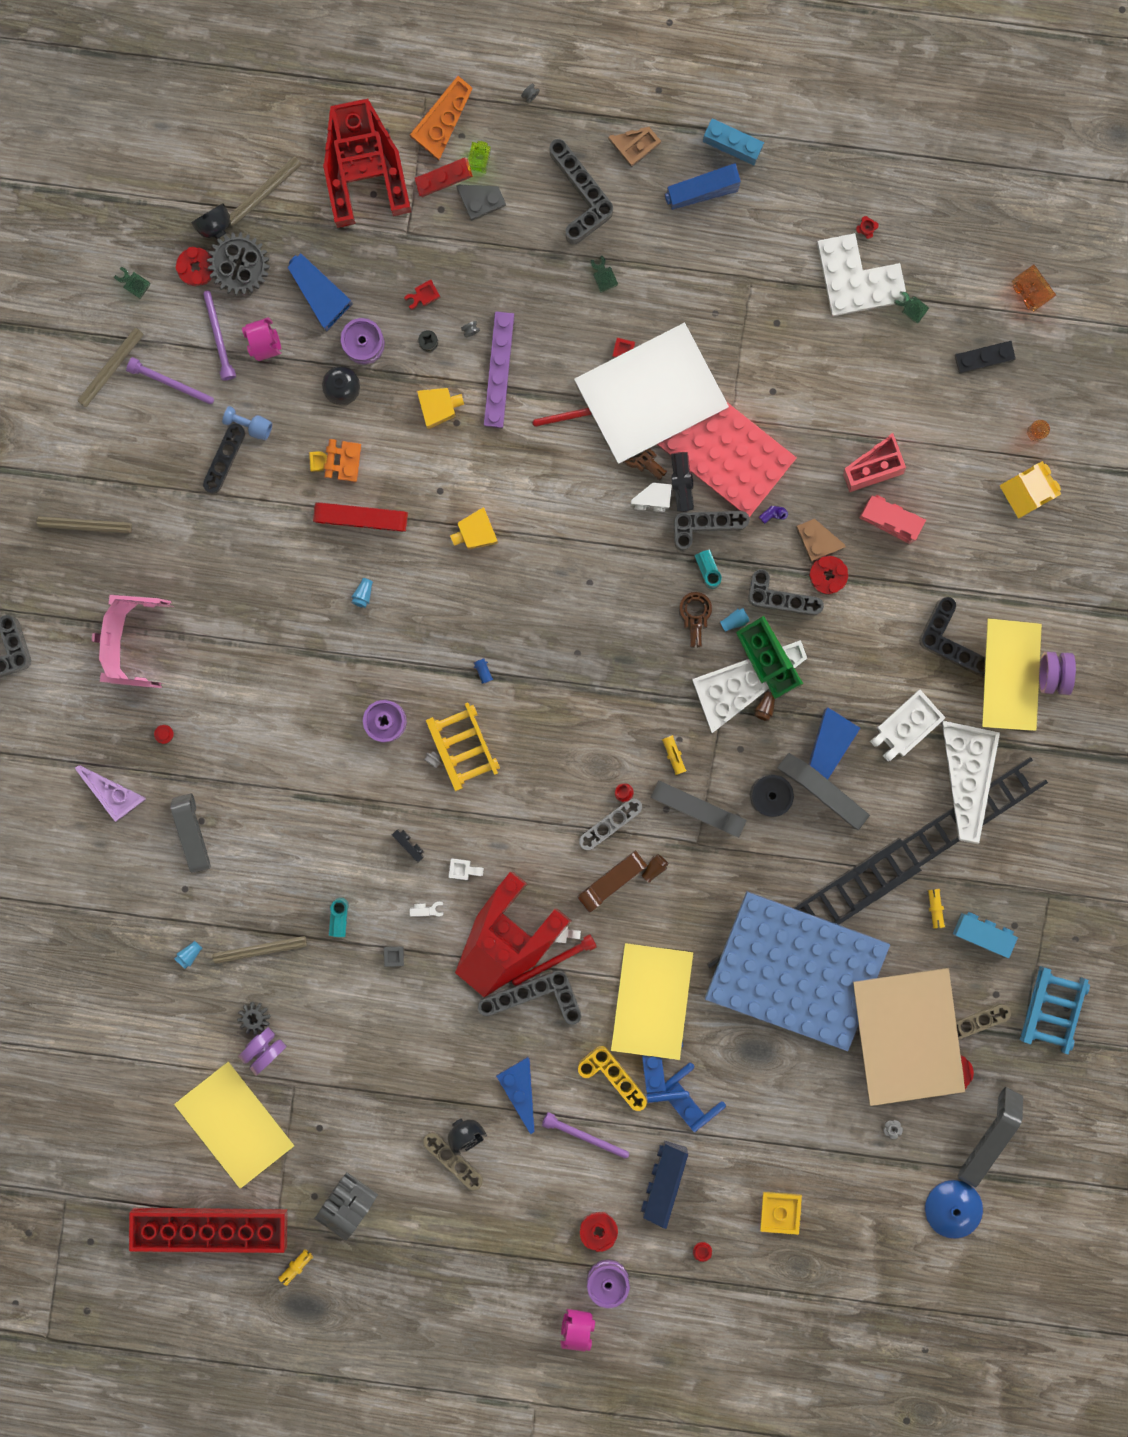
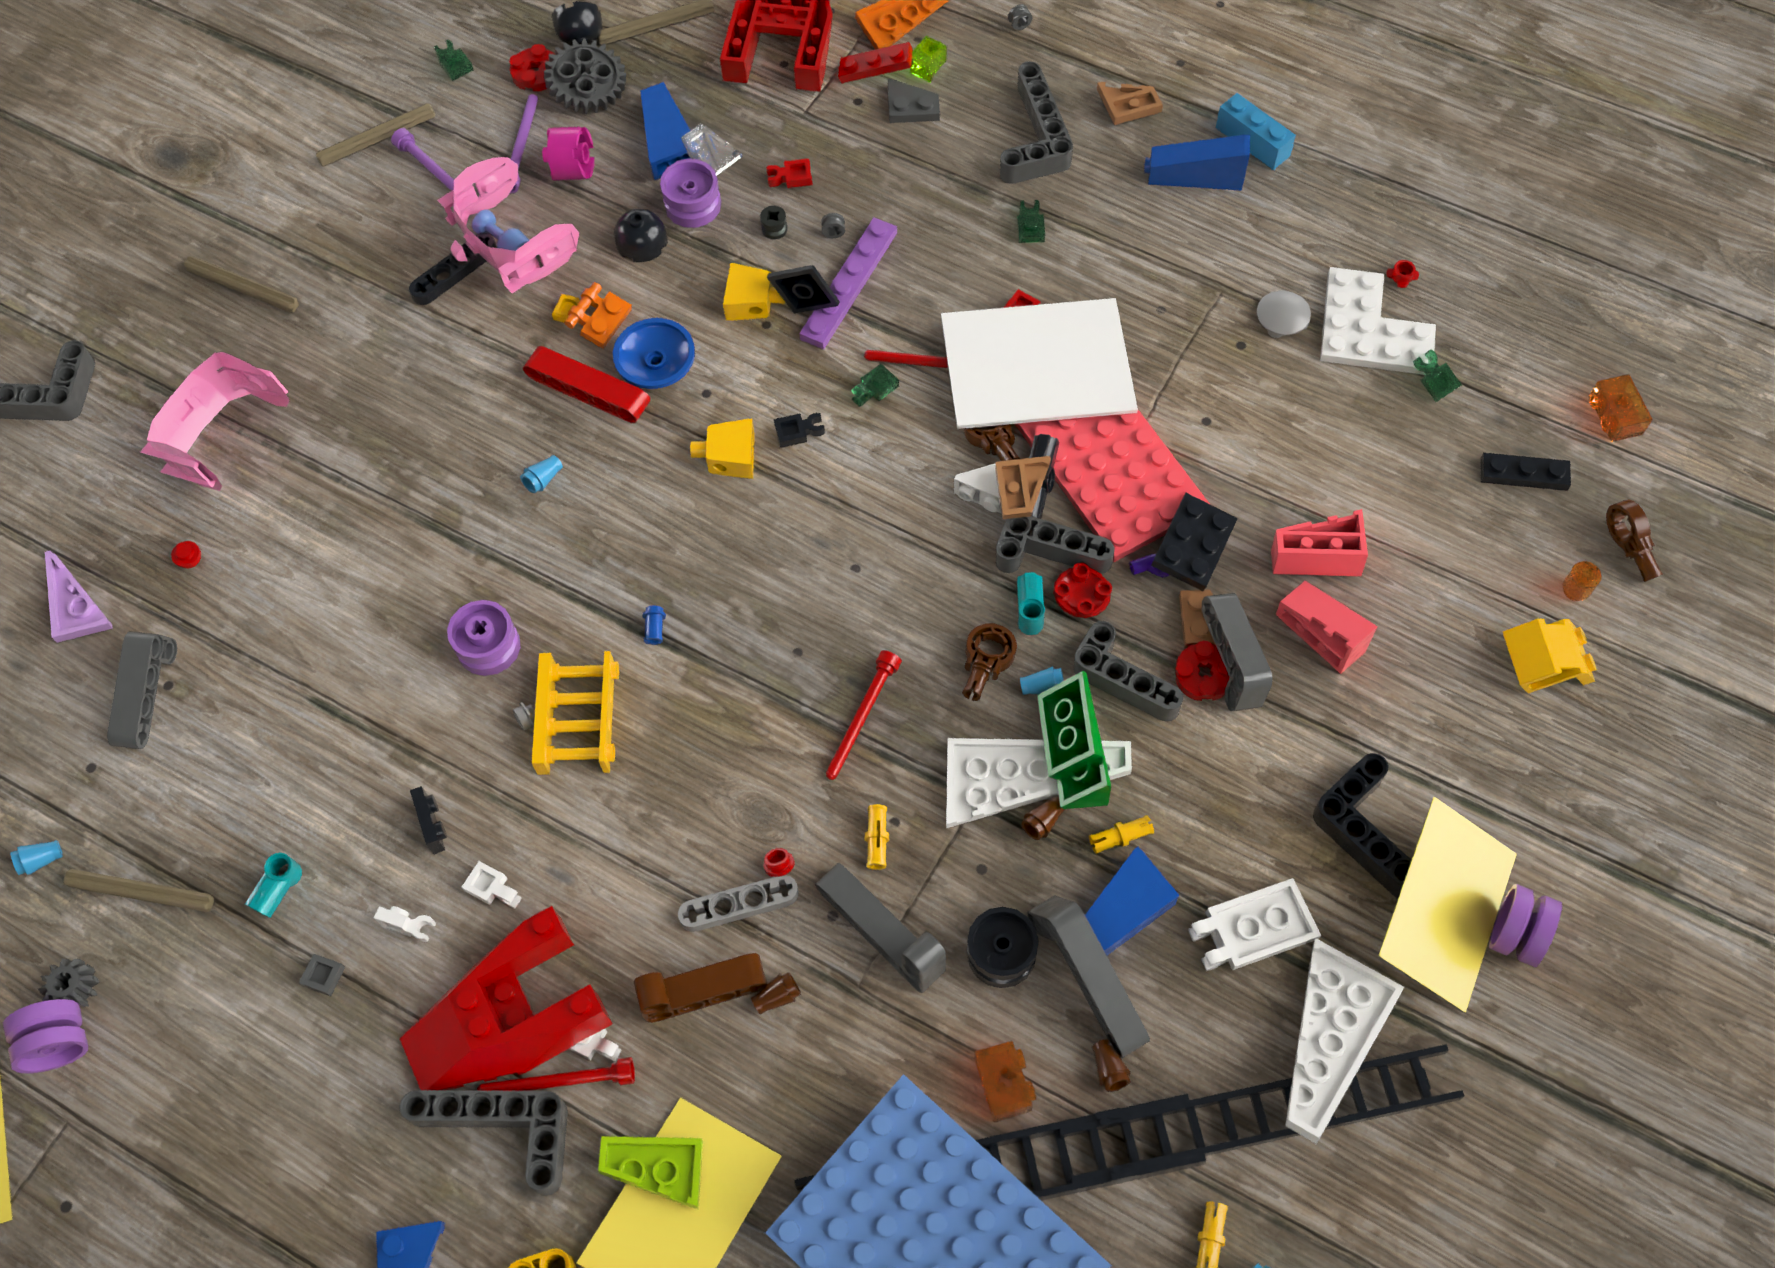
camera: 20 degrees right, 25 degrees down
none -> bright pink animal [438,157,579,293]
none -> lime wing [598,1136,703,1210]
none -> blue dish [613,318,695,389]
none -> clear wing [681,124,743,176]
none -> black slope [767,265,840,314]
none -> black plate [773,413,825,448]
none -> red piece [826,650,902,780]
none -> clear green plate [852,364,899,407]
none -> clear orange brick [974,1040,1036,1123]
none -> medium nougat wing [995,456,1051,519]
none -> red dish [1053,563,1112,618]
none -> yellow pin [1089,815,1154,854]
none -> reddish brown cone [1092,1039,1131,1092]
none -> black plate [1151,493,1238,591]
none -> dark grey beam [1202,593,1273,712]
none -> light grey dish [1256,290,1311,338]
none -> reddish brown pin [1606,499,1663,582]

